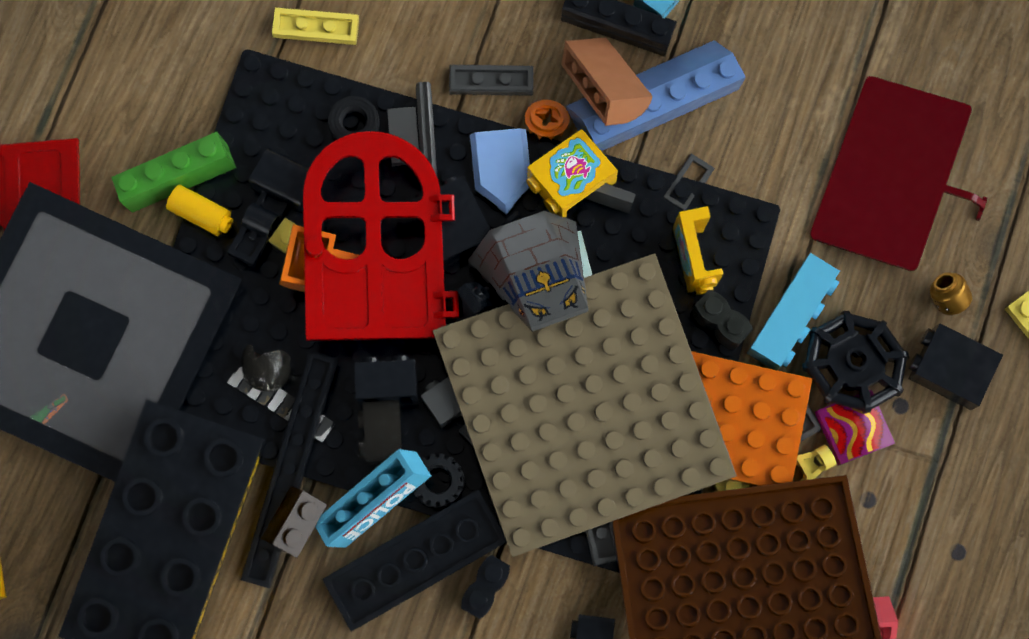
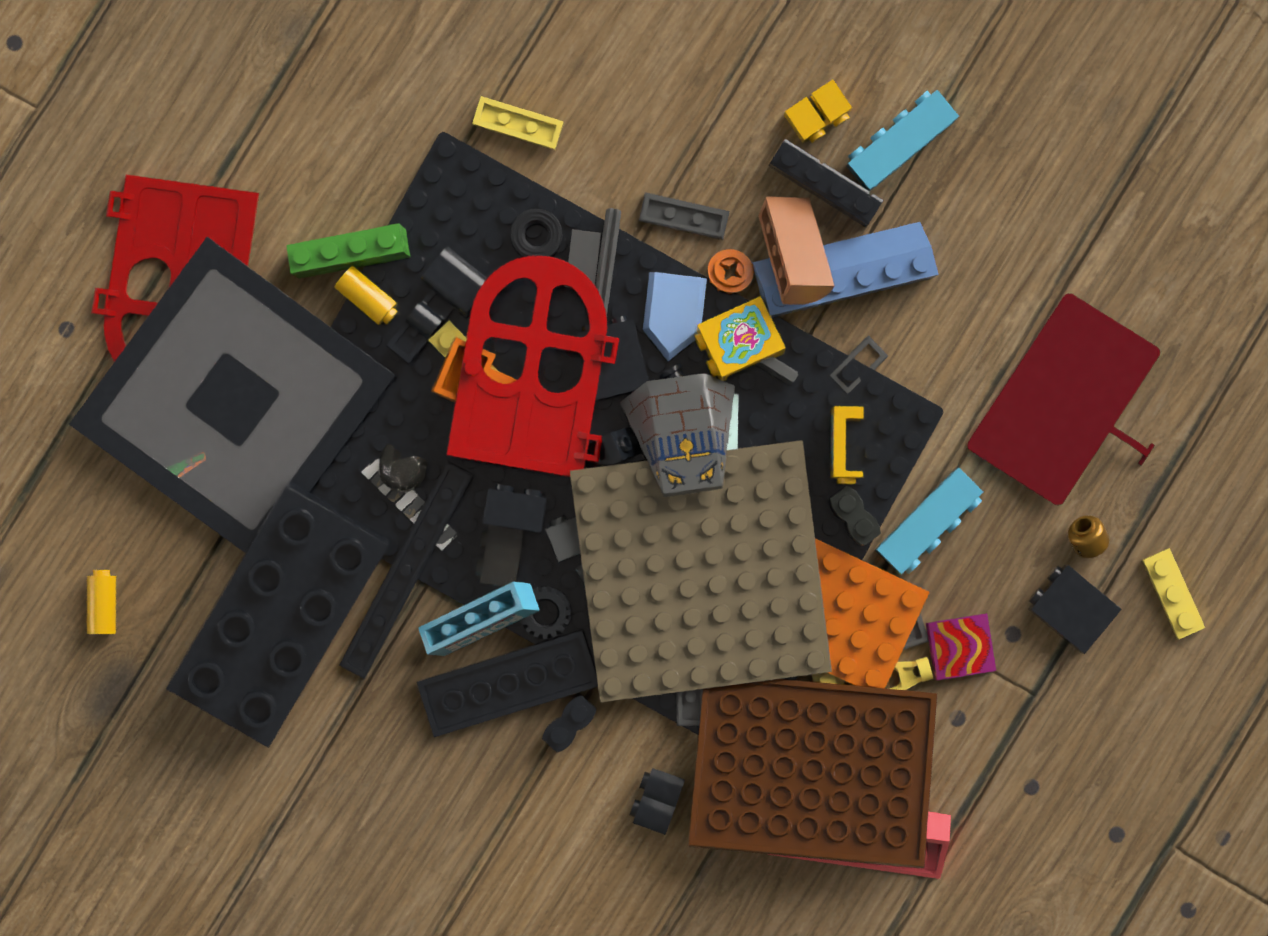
camera: 15 degrees right, 10 degrees up
brick [261,486,327,558] -> none
black plate [802,310,910,414] -> none

